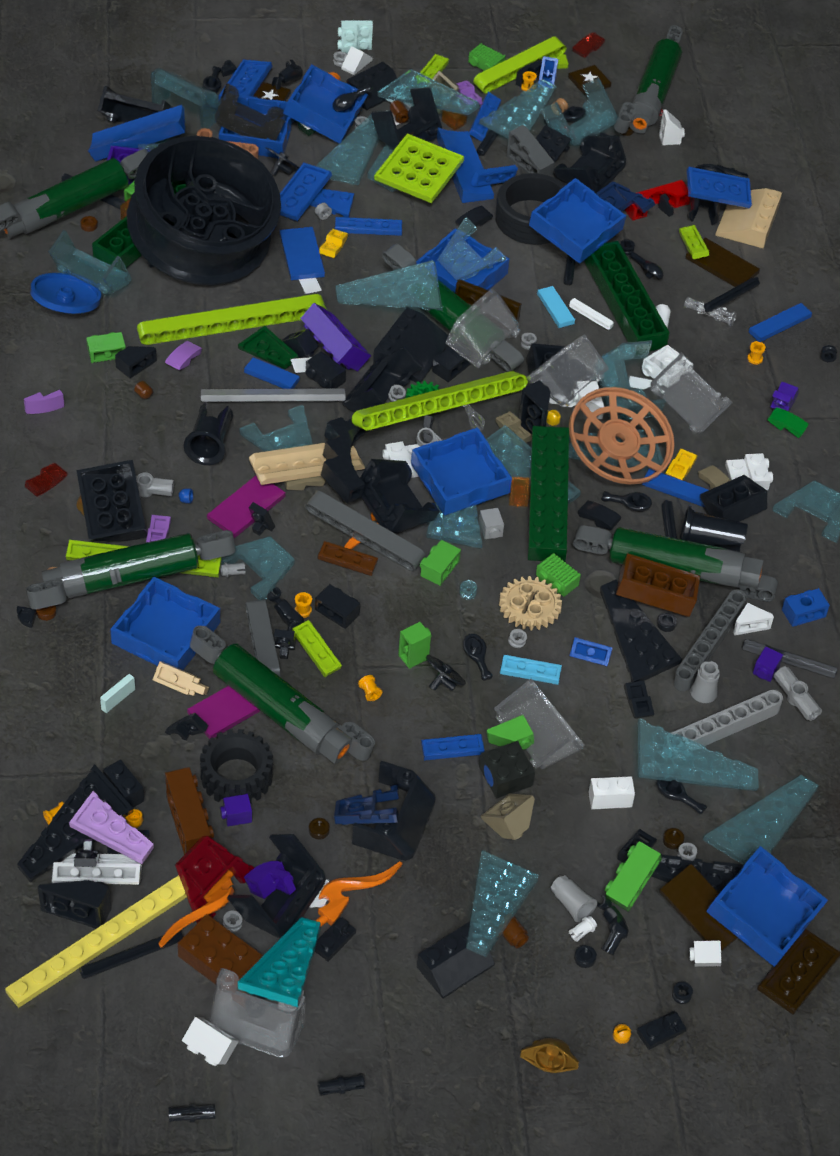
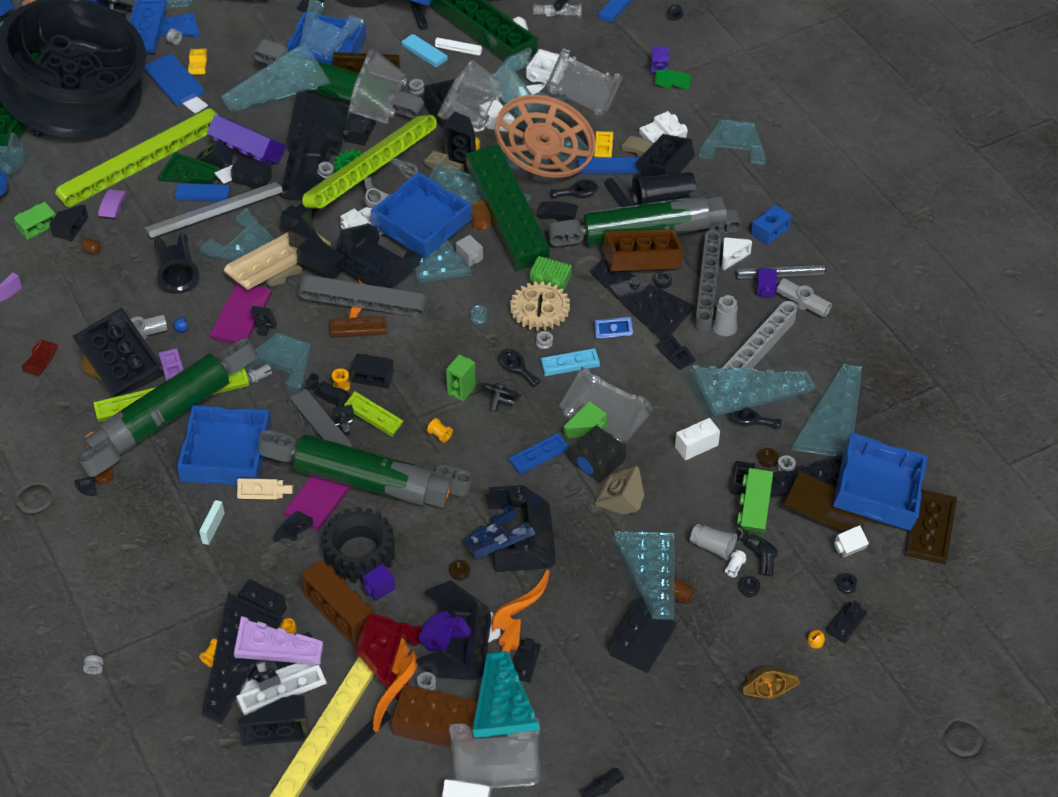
camera: 20 degrees left, 0 degrees up
blue tile [335,217,402,236] -> none
bright green brick [420,540,461,586] -> none
light orange bush [747,341,766,365] -> none

